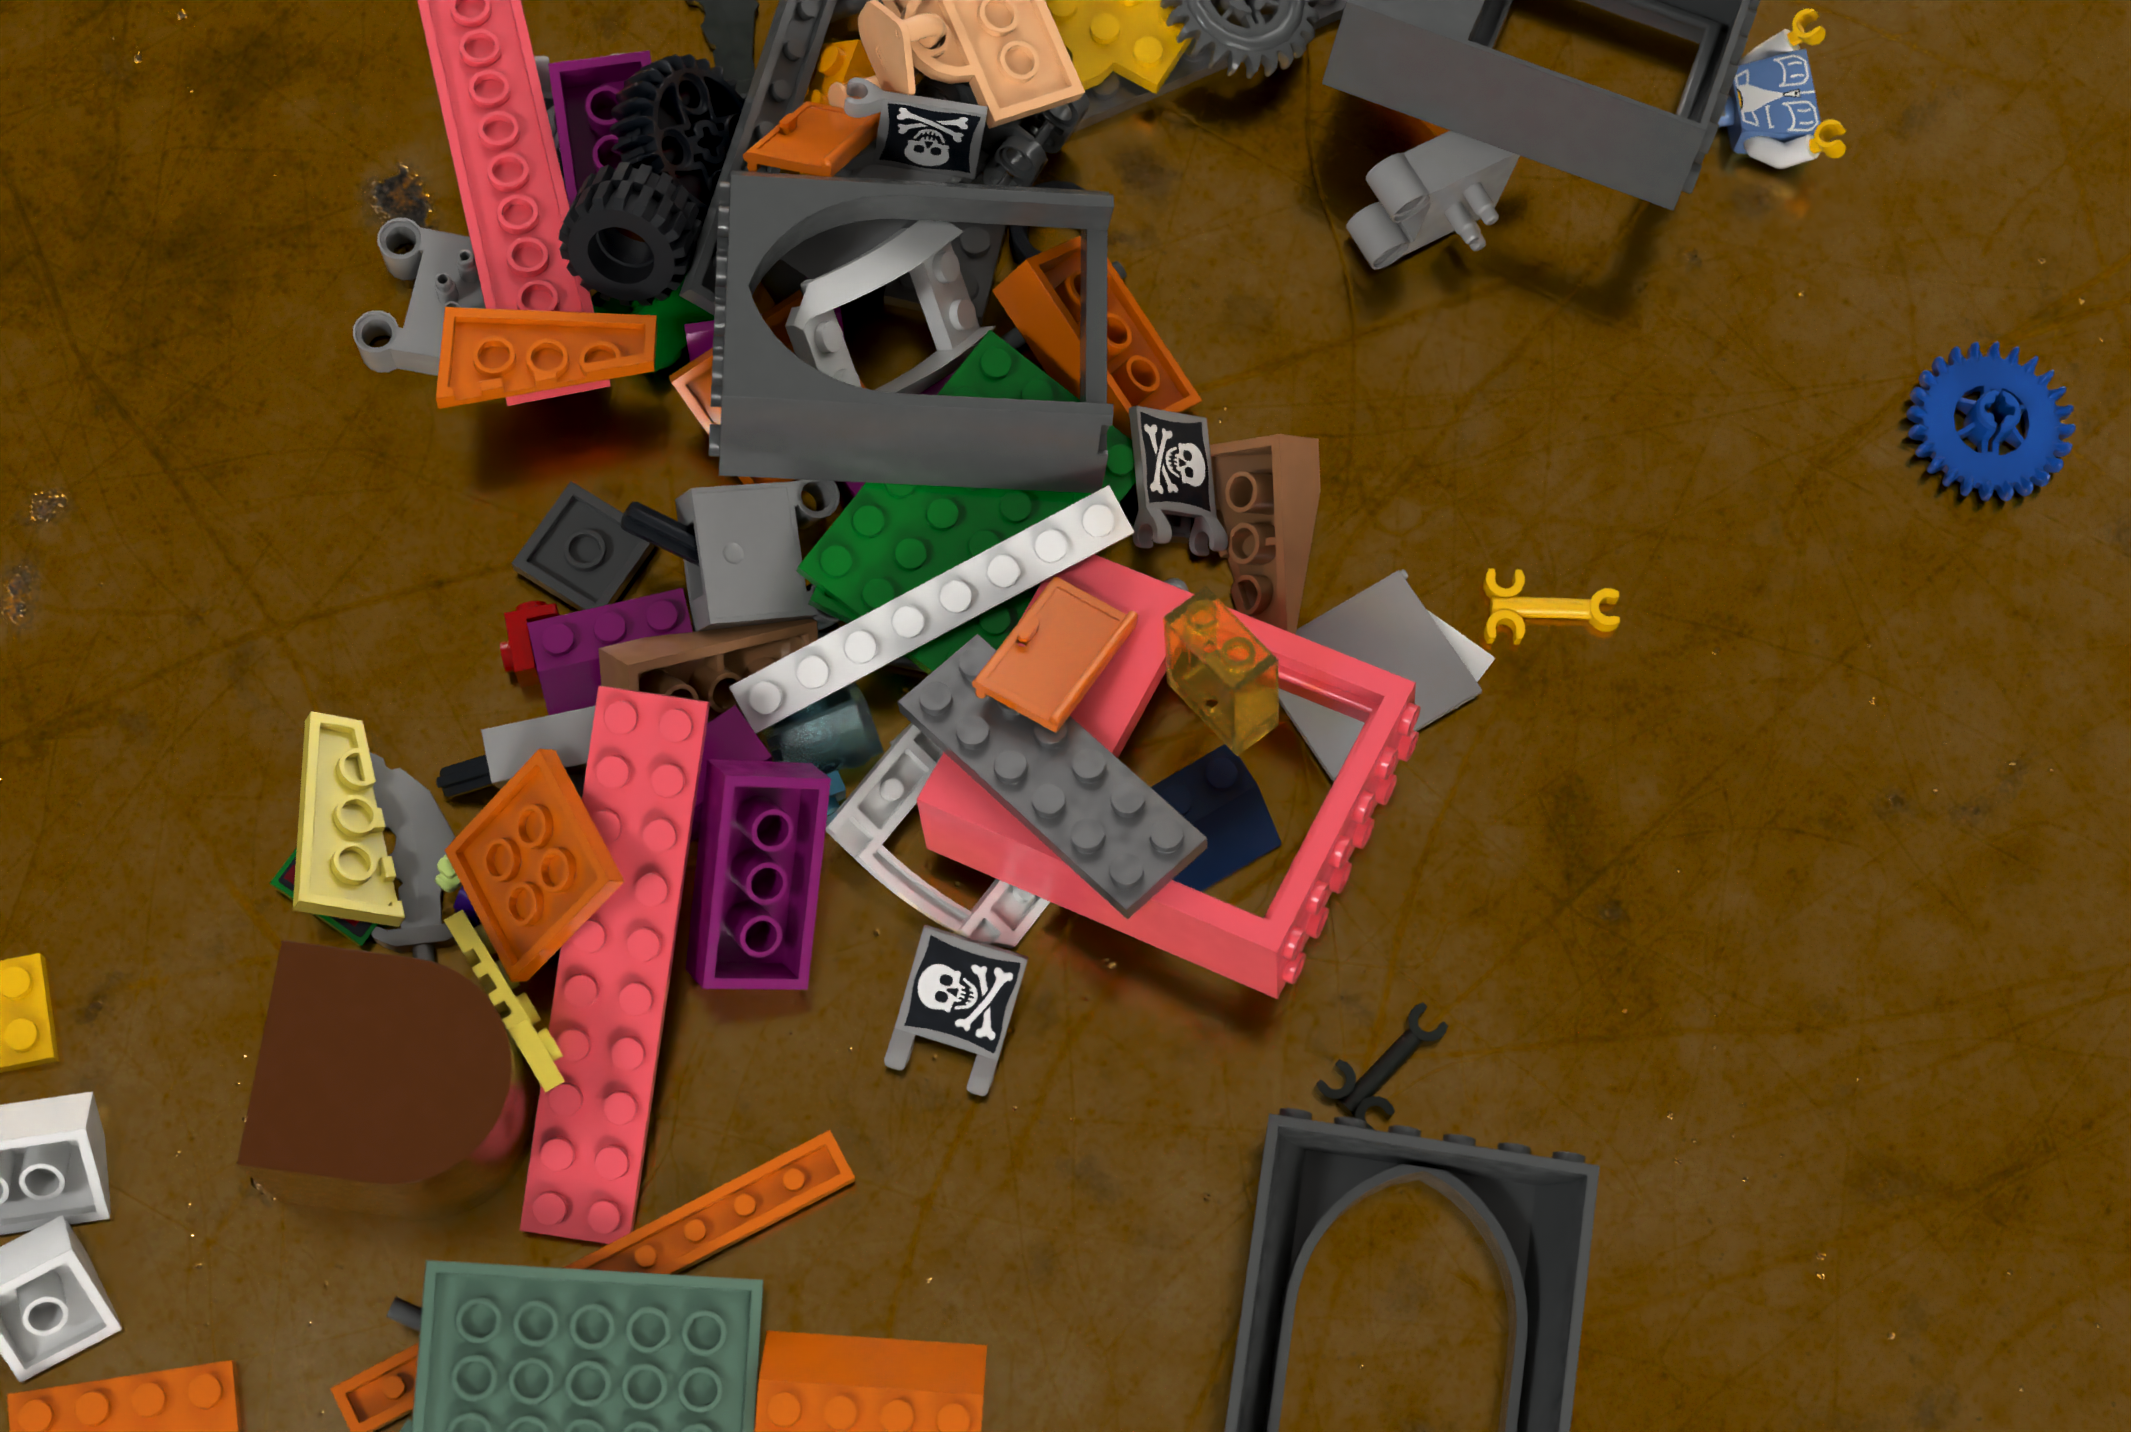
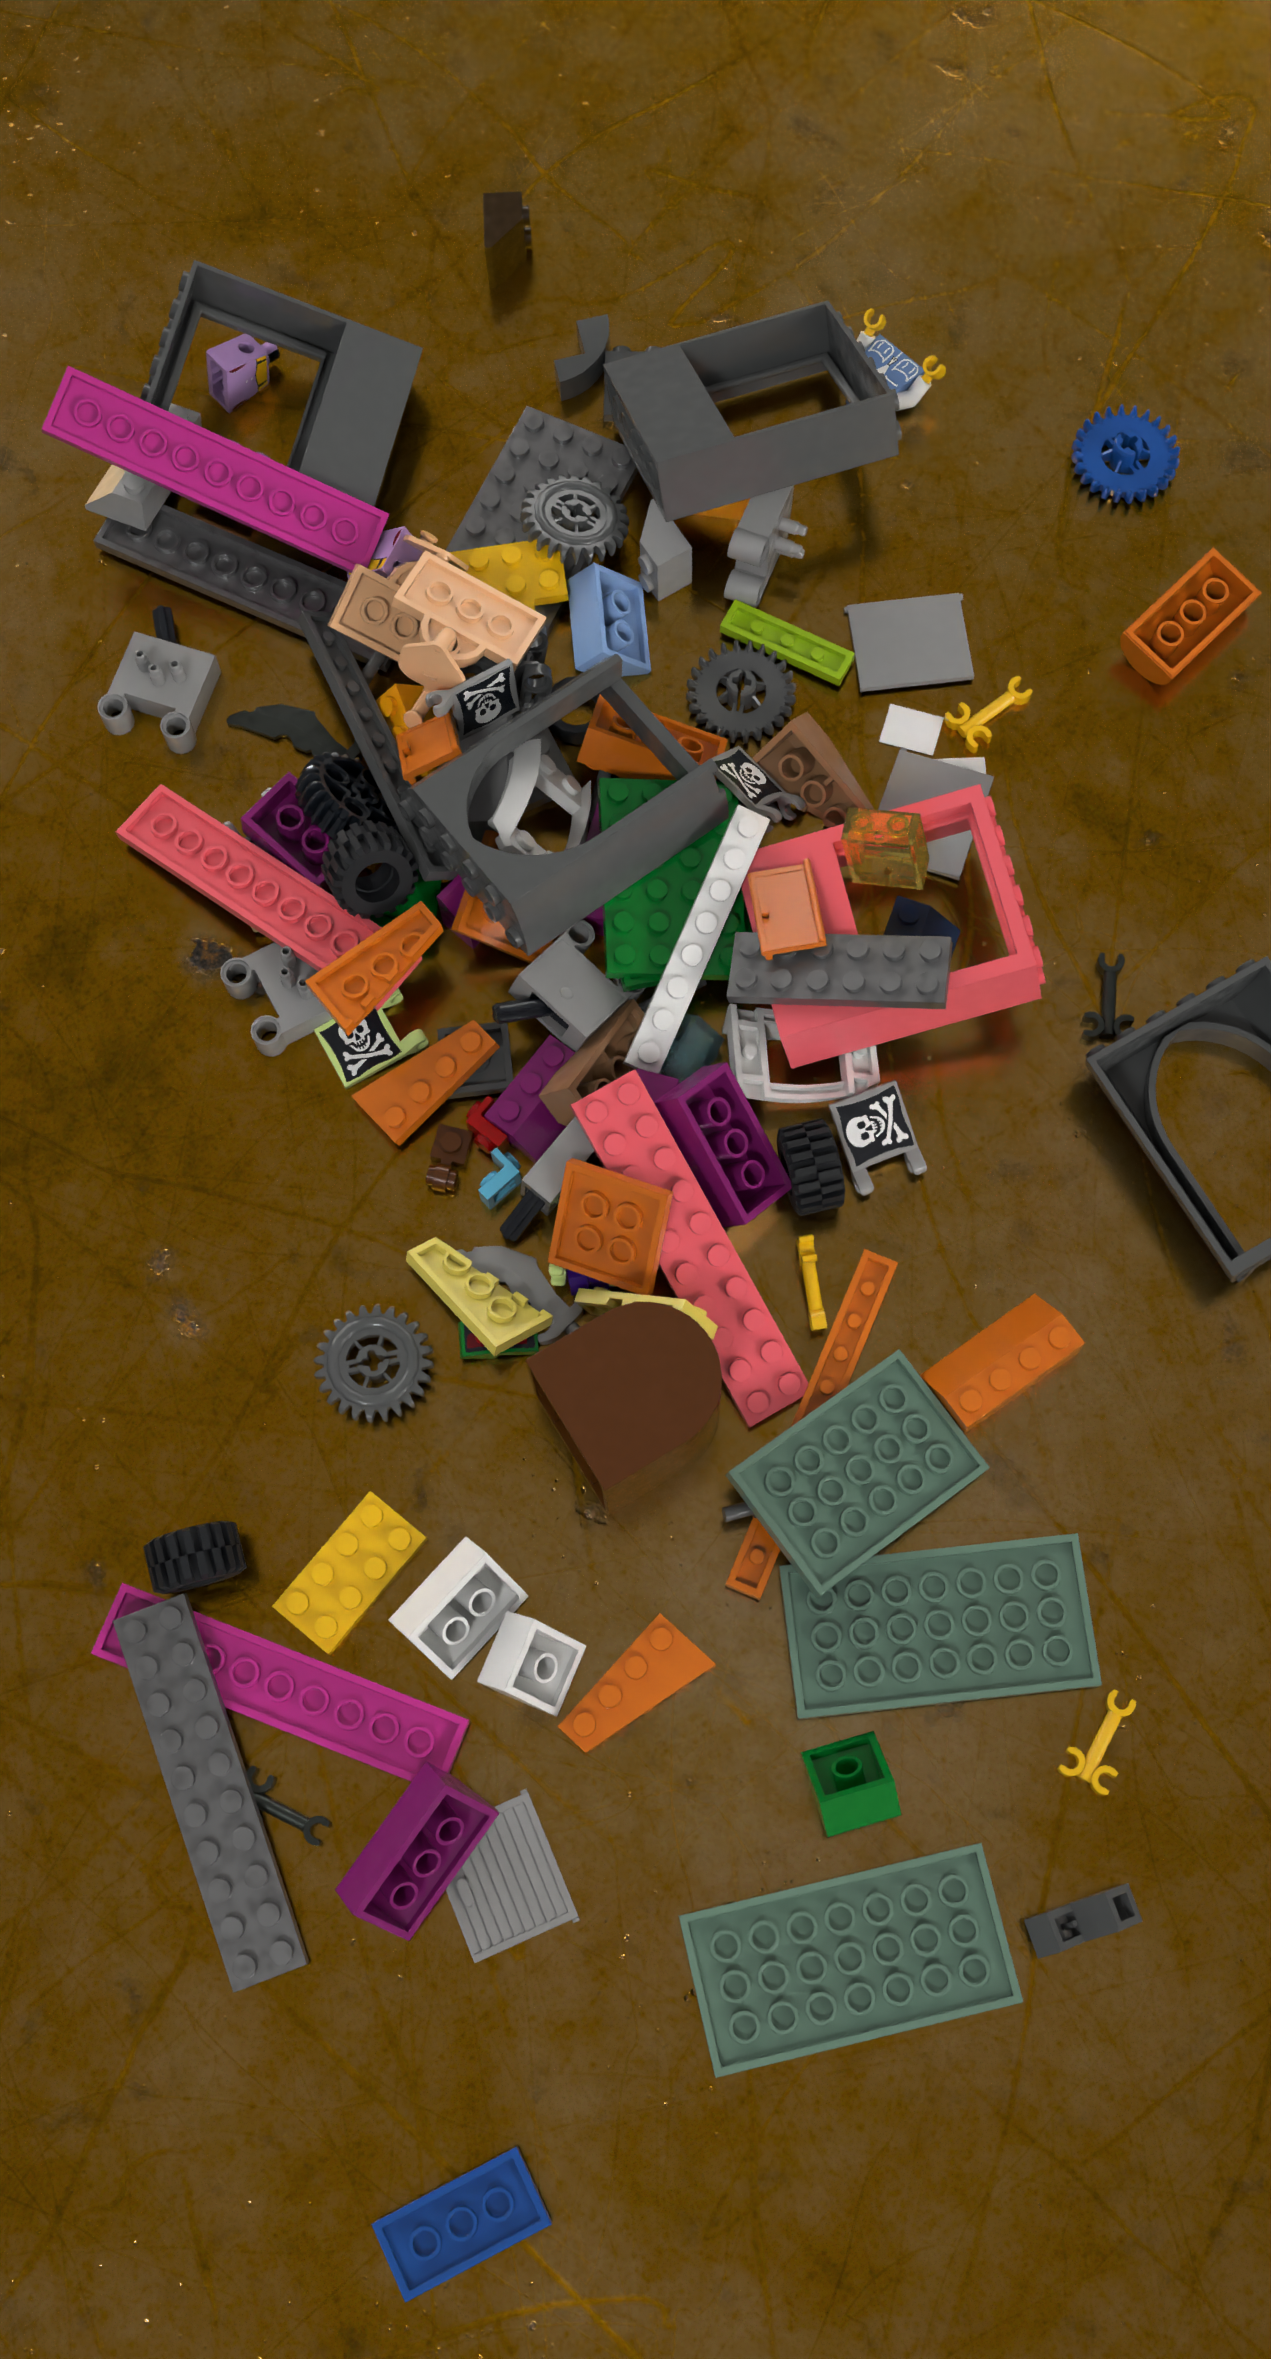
camera: 30 degrees left, 0 degrees up
none -> dark grey gear [313,1304,435,1424]
none -> flag [314,988,429,1089]
none -> orange wing [351,1020,500,1146]
none -> reddish brown plate [426,1124,474,1193]
none -> medium azure bracket [478,1148,522,1210]
none -> light blue slope [567,563,651,676]
none -> light grey slope [638,499,692,601]
none -> dark grey gear [686,640,797,743]
none -> lime plate [720,599,855,686]
none -> black tyre [777,1118,845,1216]
none -> yellow bar [795,1234,827,1331]
none -> light grey piece [844,593,974,692]
none -> white sticker [879,704,944,756]
none -> orange brick [1120,547,1262,685]

